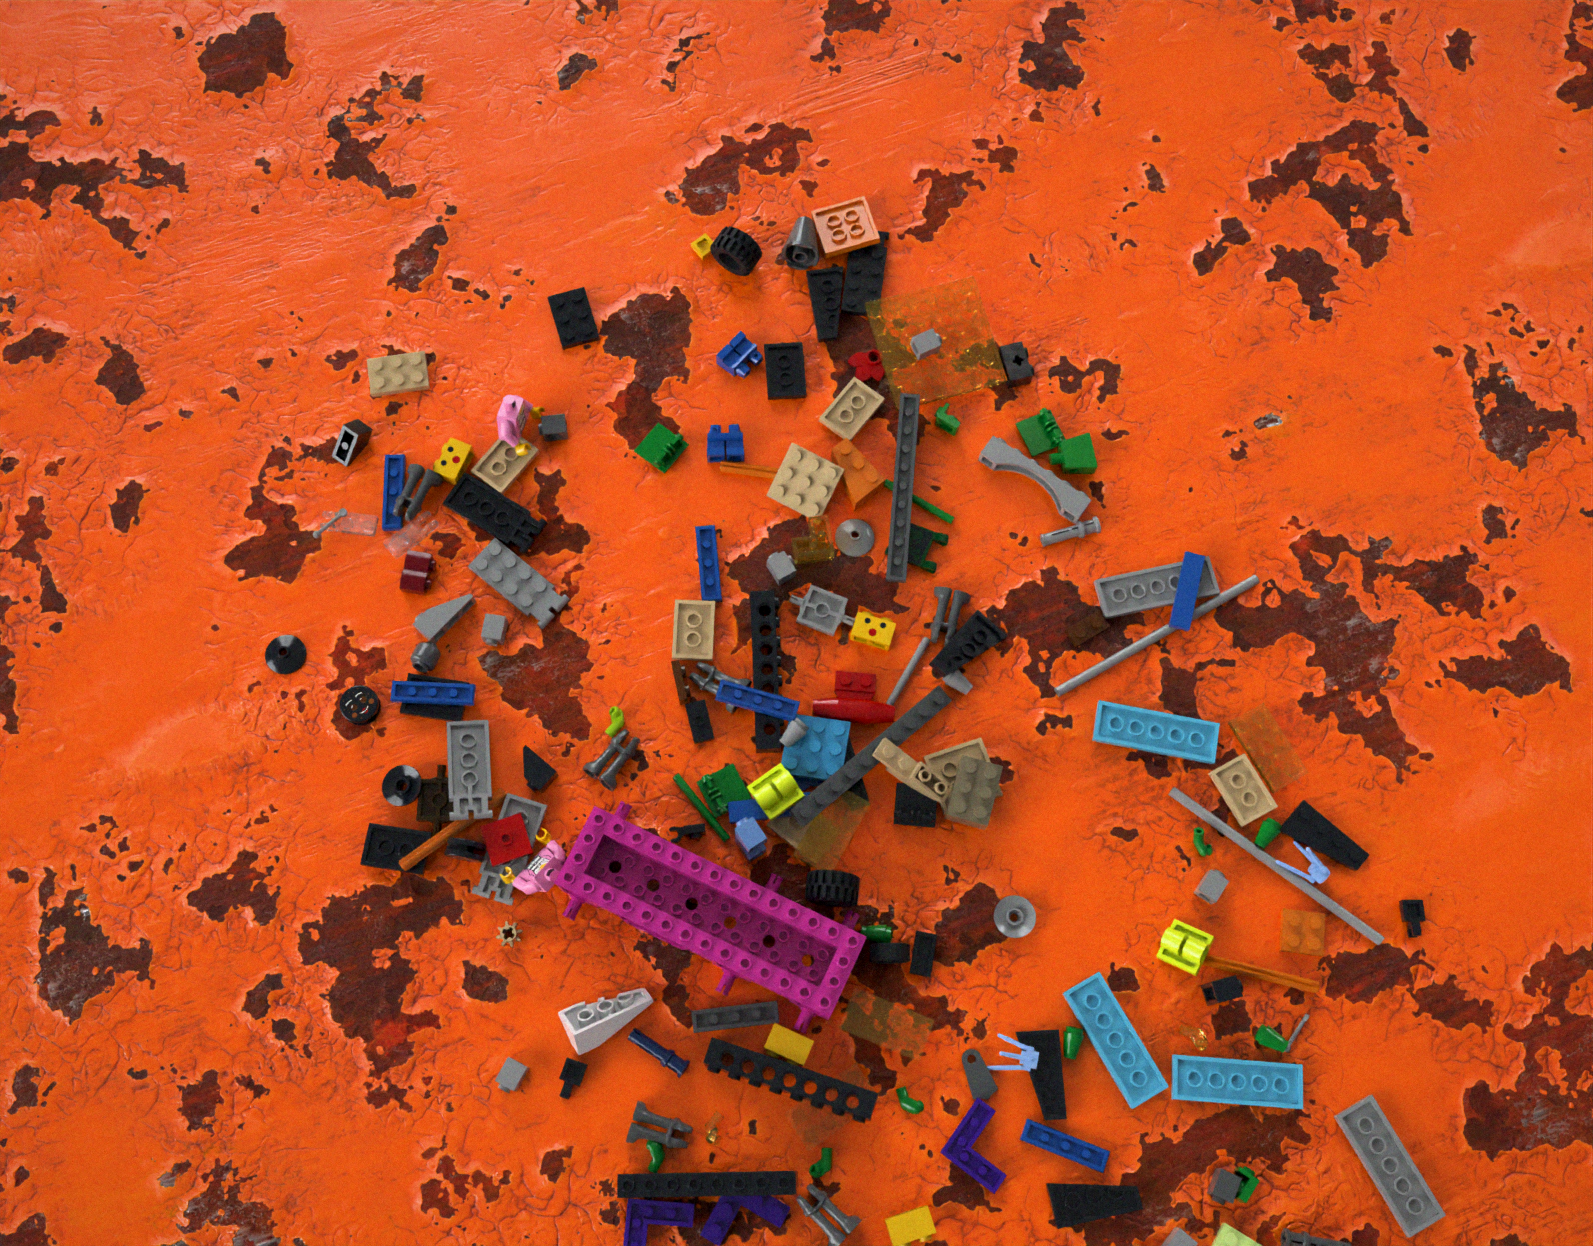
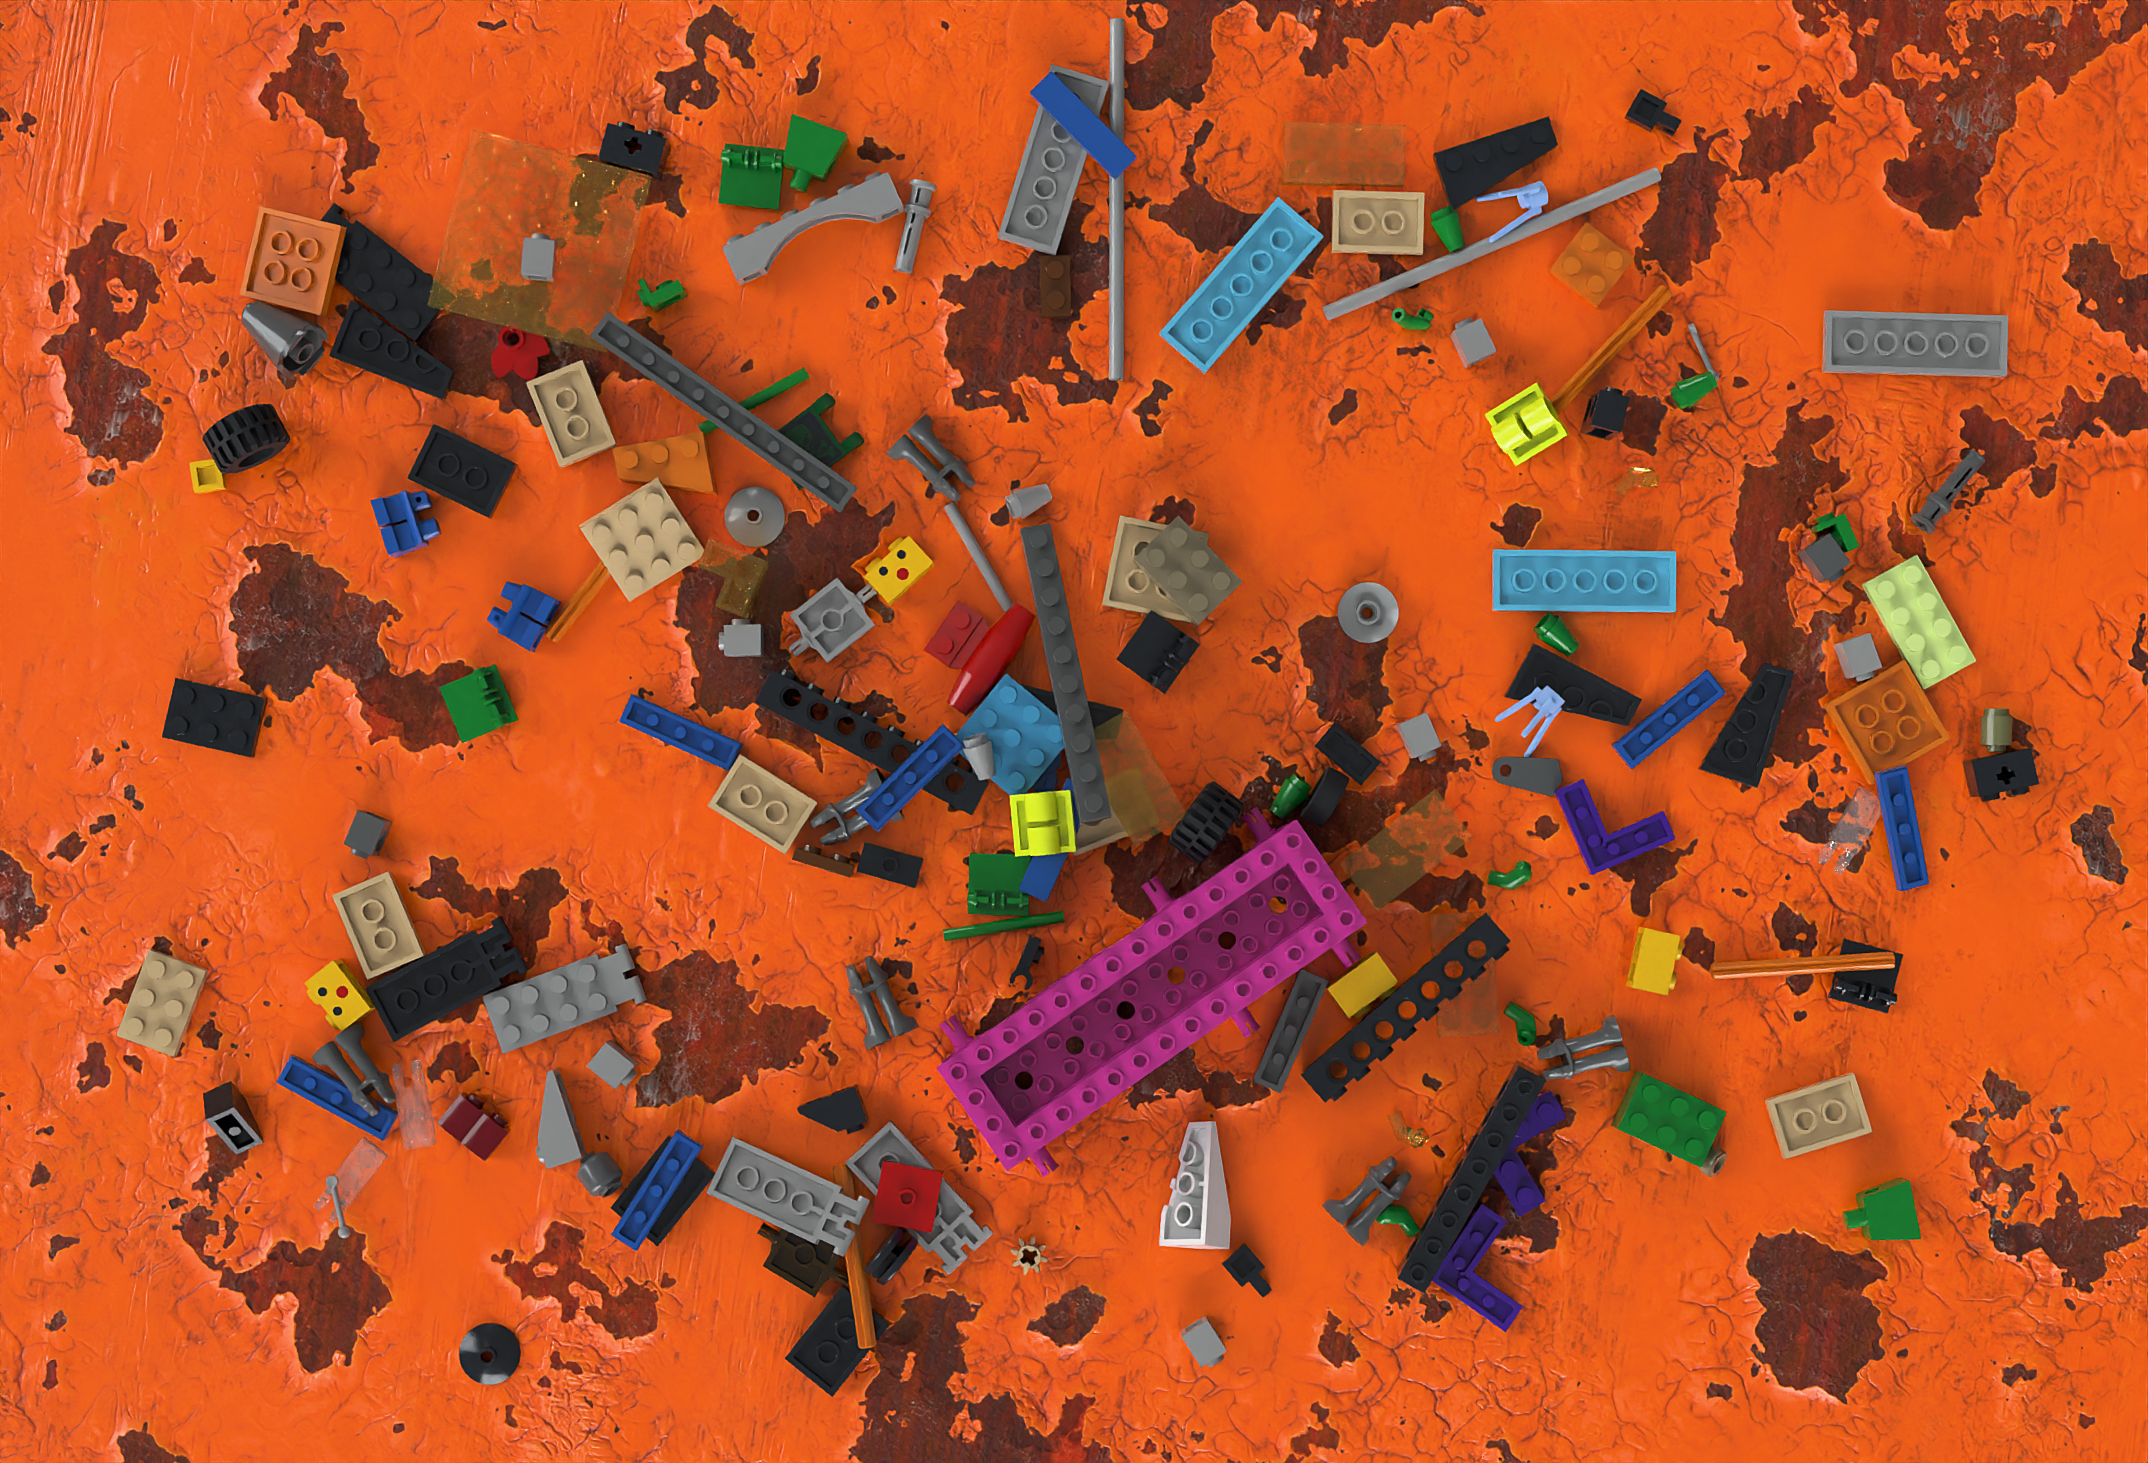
camera: 60 degrees left, 15 degrees up
black head [340,685,381,726] -> none
black dish [382,765,422,806] -> none
bright pink torso [497,395,545,456] -> none
bright pink torso [500,828,566,895] -> none
lime arm [605,706,625,738] -> none
dark blue pin [628,1028,690,1078] -> none
medium blue arch [734,817,767,863] -> none
tan slope [872,738,953,803] -> none
black wing [929,610,1007,678] -> none
medium azure plate [1171,1055,1303,1109] -> none
none -> light grey brick [1396,712,1442,762]

